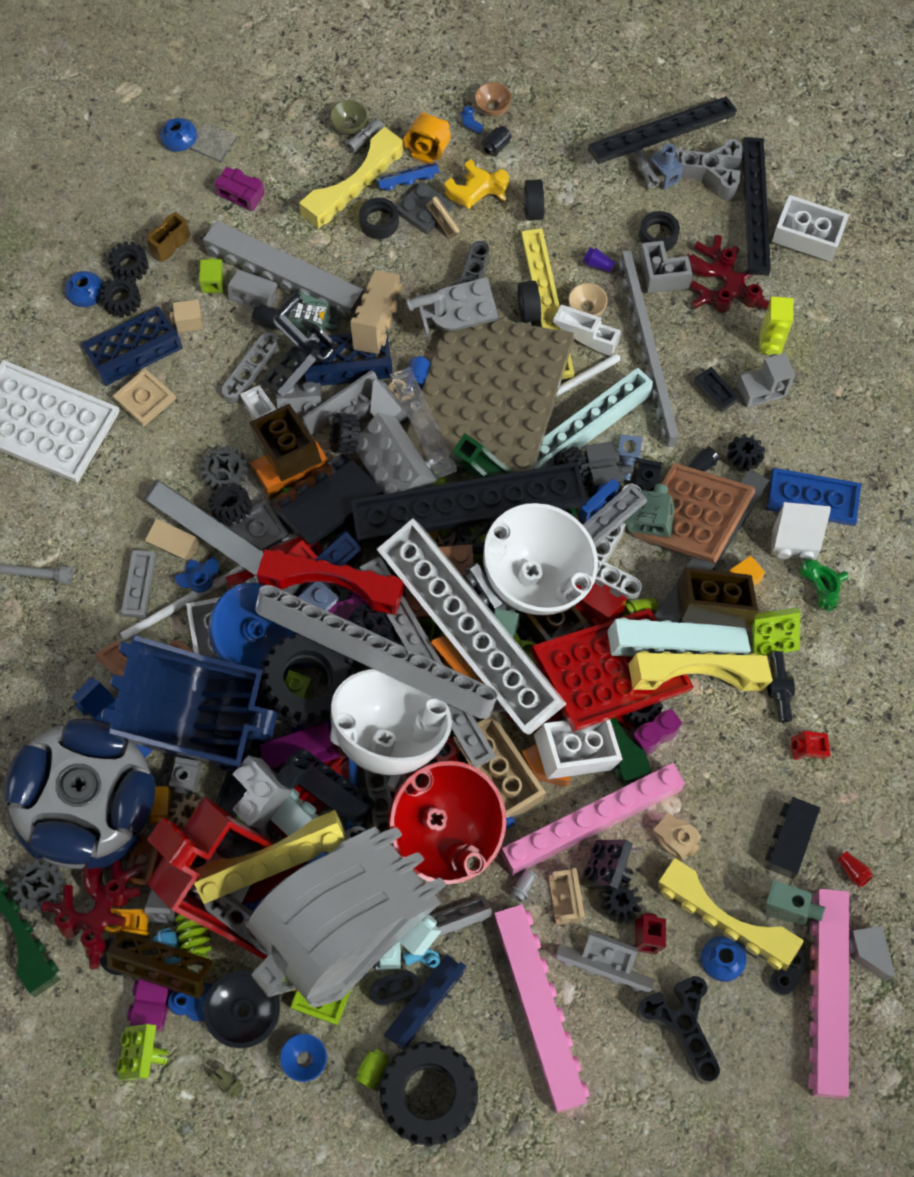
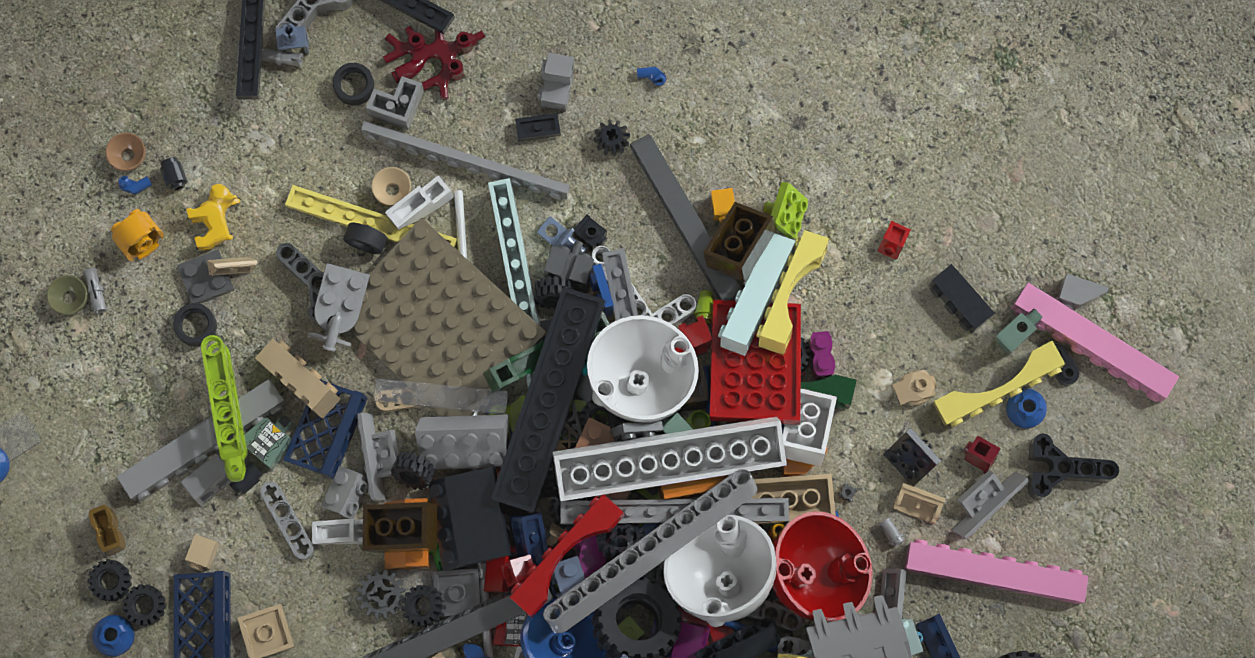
camera: 65 degrees left, 10 degrees up
lime brick [199,258,224,293] -> none
magenta brick [214,166,265,211] -> none
black plate [261,291,337,397] -> none
light yellow arch [299,127,403,229] -> none
light grey slope [370,379,411,424] -> none
blue plate [375,162,440,191] -> none
blue brick [406,356,431,390] -> none
bright pink brick [501,763,685,876] -> none
black tyre [524,179,544,221] -> none
dark purple cone [582,247,615,273] -> none
black gear [600,882,643,924] -> none
sand green torso [625,484,675,538] -> none
nougat plate [633,463,755,564] -> none
black cone [687,446,719,472] -> none
neon yellow brick [759,296,794,355] -> none
blue tile [766,468,861,526] -> none
black pin [767,651,795,723] -> none
white slope [771,502,831,561] -> none
green piece [798,558,849,612] -> none
red cone [837,851,874,888] -> none
none -> lime piece [201,335,247,482]
none -> blue arm [637,67,667,86]
none -> dark grey piece [838,483,857,502]

